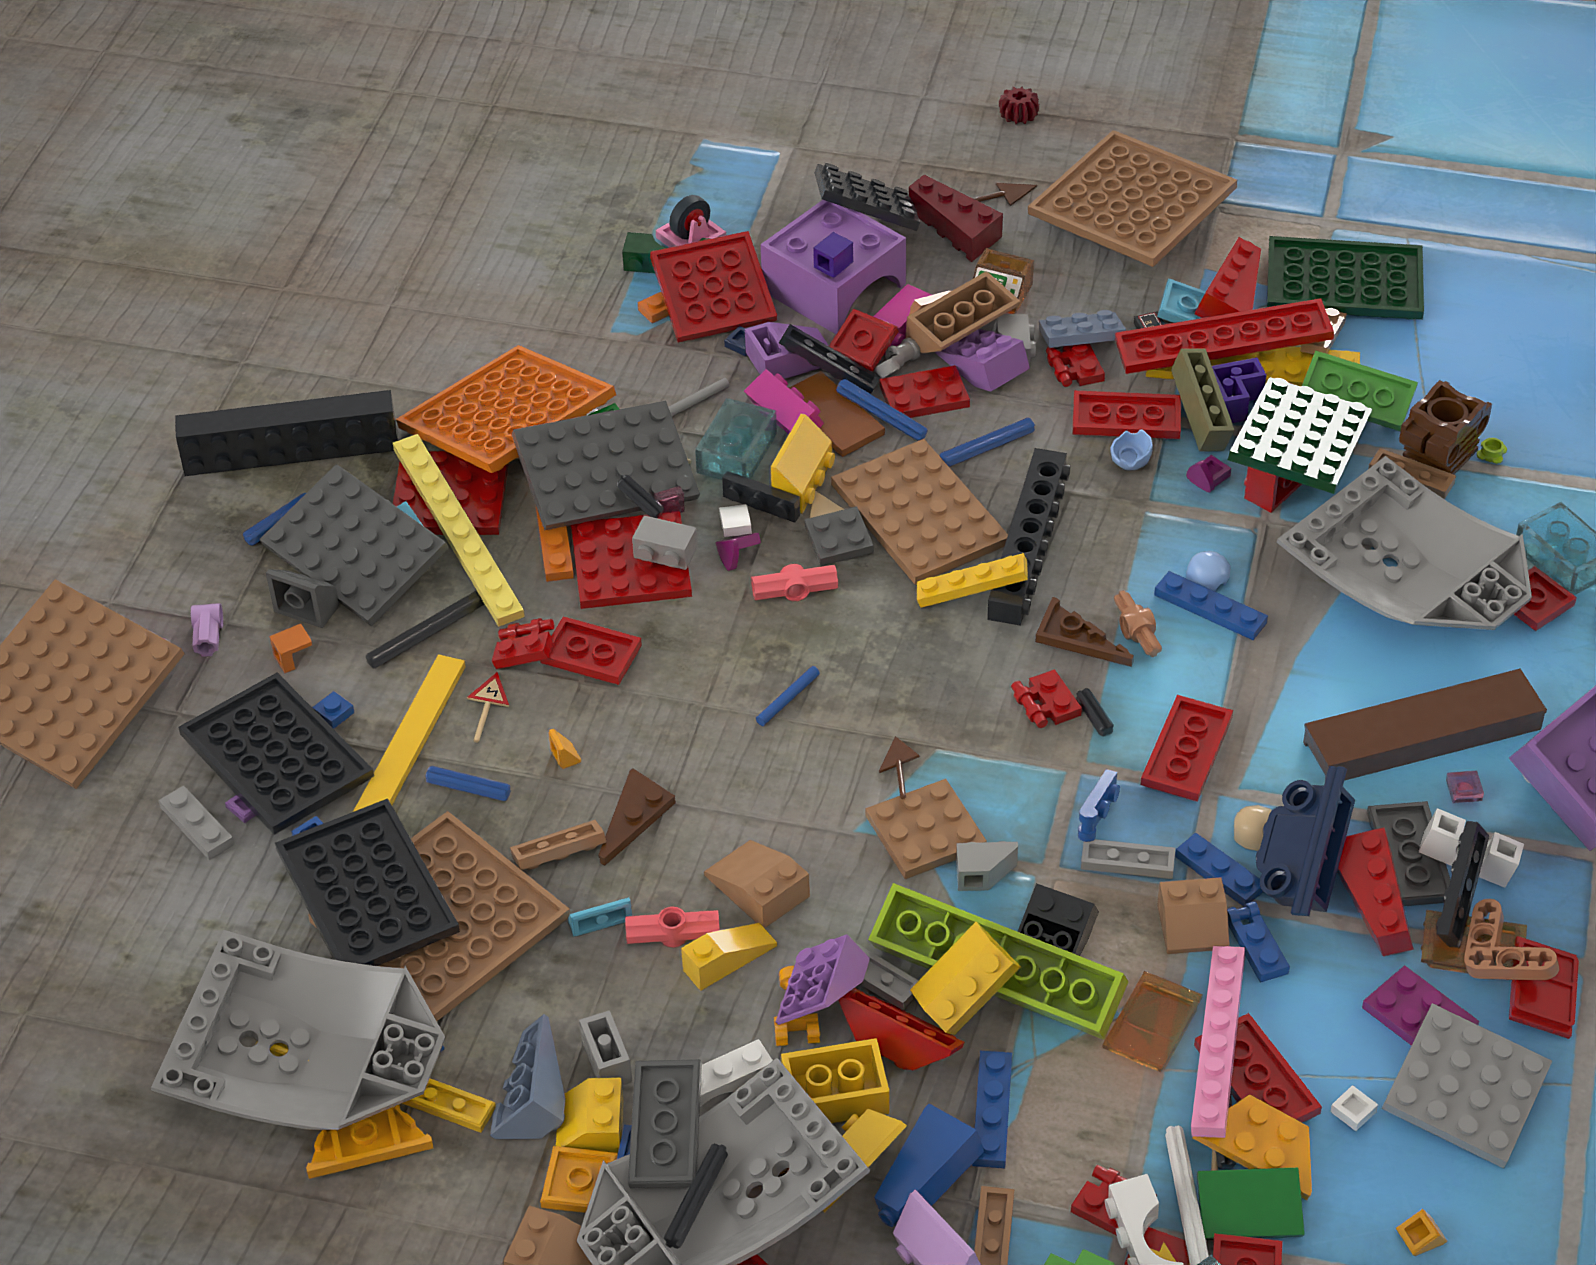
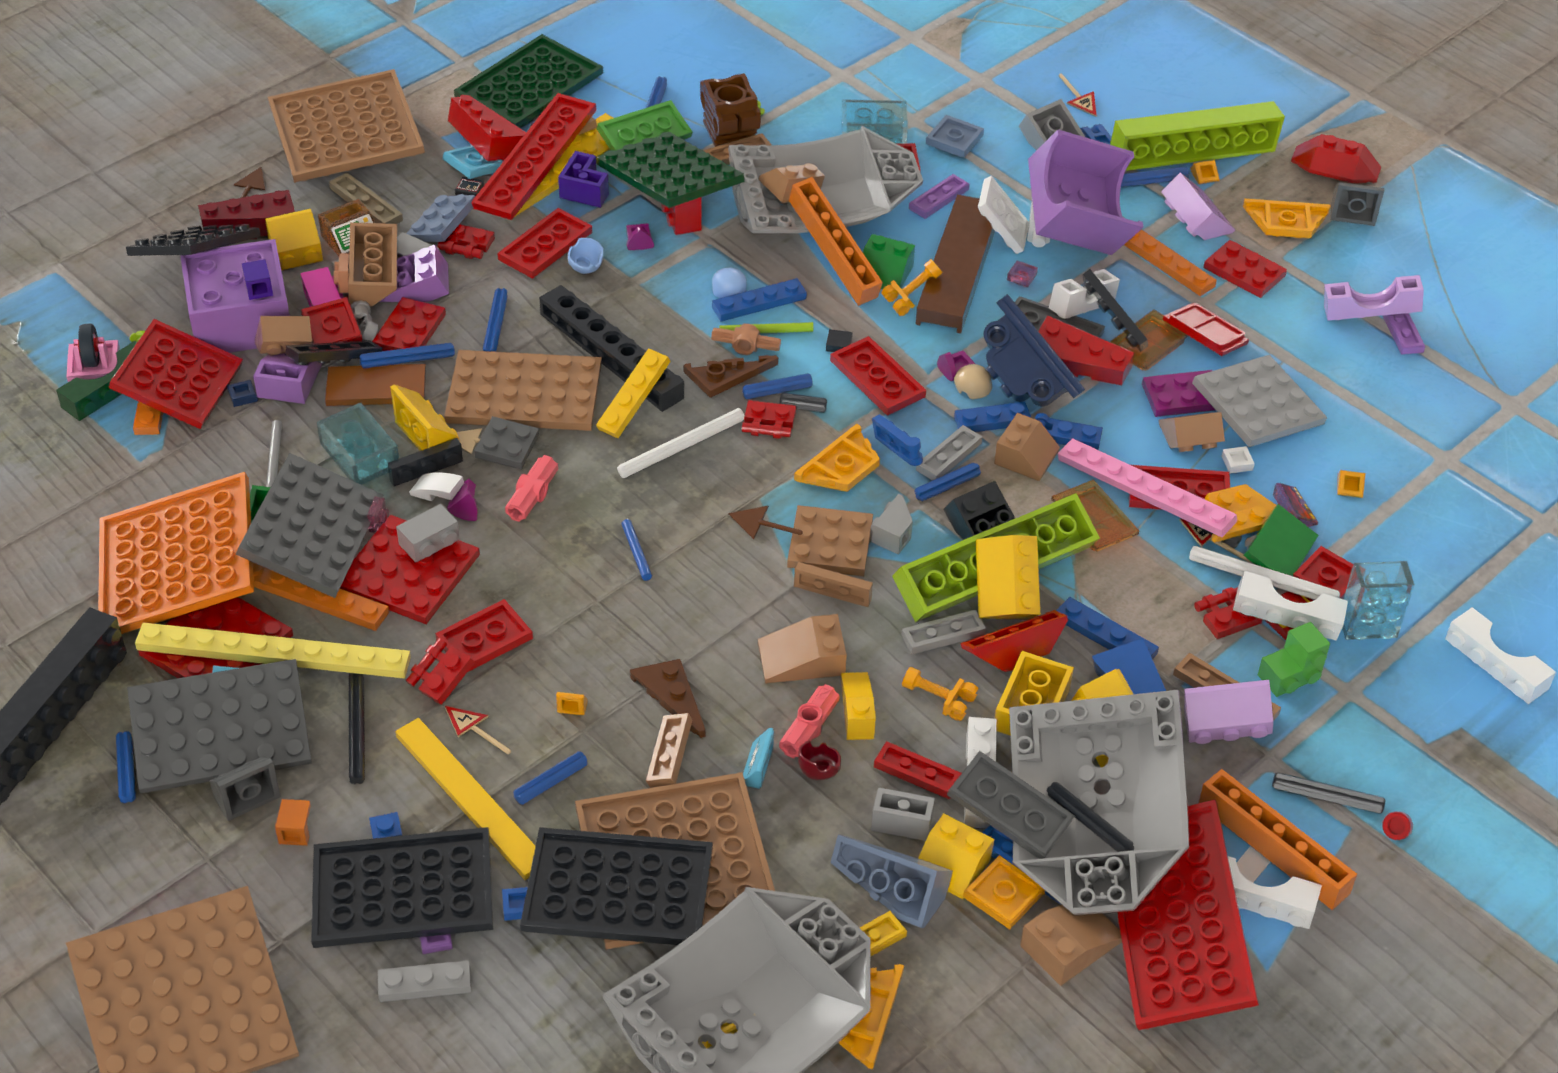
camera: 60 degrees left, 0 degrees up
lavender piece [191,603,223,657] -> none
black axle [617,475,664,518] -> none
dark pink brick [744,369,824,435] -> none
medium lavender slope [776,934,870,1025] -> none
dark red gear [999,86,1040,124] -> none
olive brick [1171,349,1235,451] -> none
nougat beam [1464,899,1559,980] -> none
none -> medium nougat slope [255,316,312,355]
none -> yellow slope [265,209,323,271]
none -> dark tan plate [329,173,403,224]
none -> white axle [617,408,745,478]
none -> blue axle [646,76,667,108]
none -> lime bar [719,322,814,333]
none -> blue axle [742,373,813,399]
none -> medium nougat slope [758,163,825,203]
none -> orange brick [789,177,883,306]
none -> light orange wing [794,424,880,492]
none -> medium nougat plate [794,562,873,607]
none -> dark red hair [798,741,841,780]
none -> black tile [826,329,853,352]
none -> green slope [863,234,915,290]
none -> red plate [874,741,962,800]
none -> light orange bar [881,259,943,316]
none -> medium lavender tile [909,174,970,219]
none -> blue axle [914,463,981,501]
none -> magenta tile [937,350,975,381]
none -> white plate [978,176,1029,254]
none -> medium nougat slope [1158,412,1225,452]
none -> slope [1273,483,1318,527]

